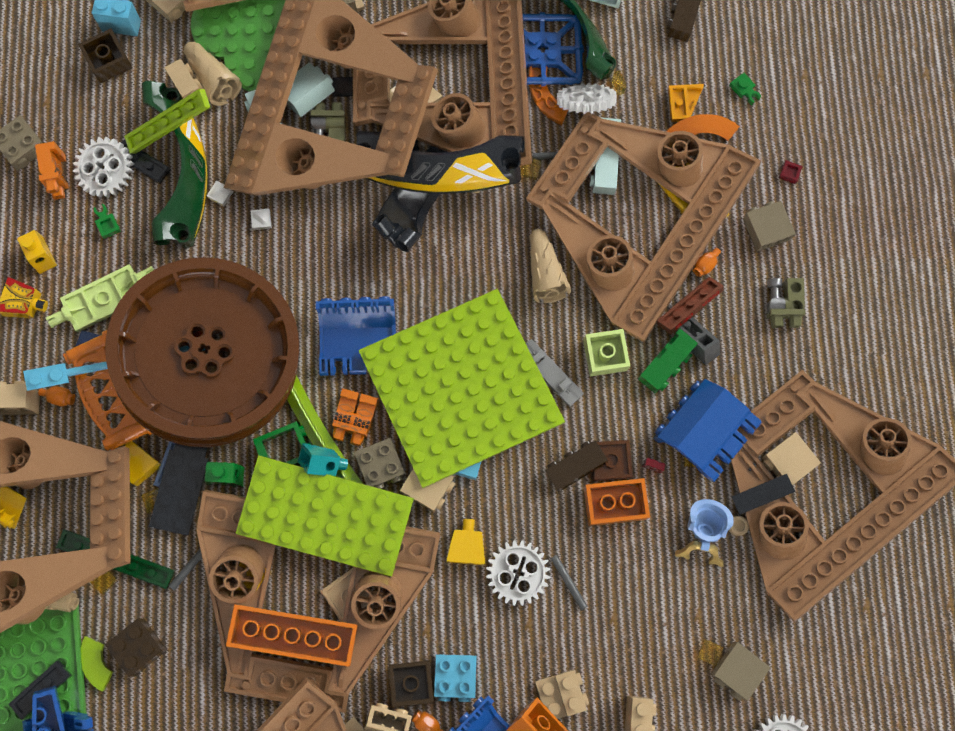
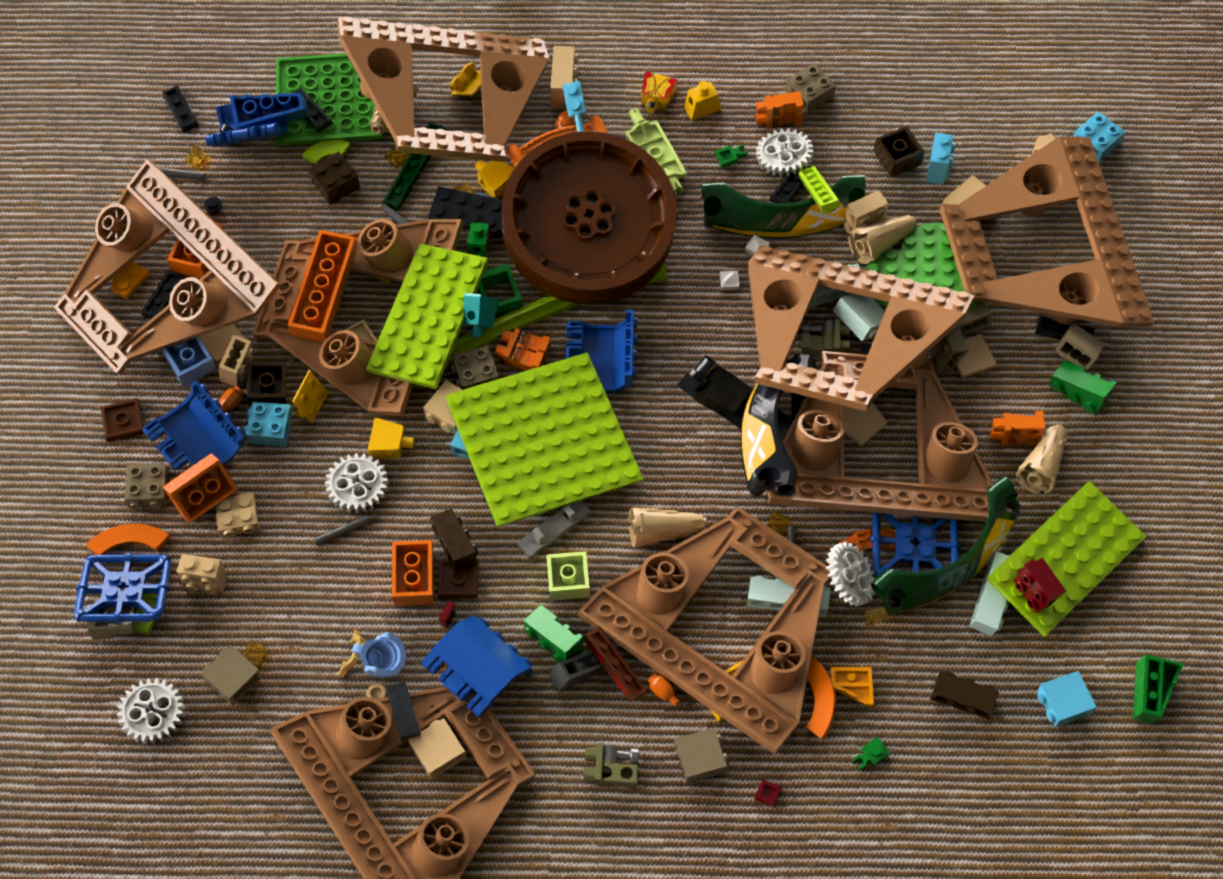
camera: 100 degrees right, 15 degrees down
none -> yellow hinge [292,370,329,423]

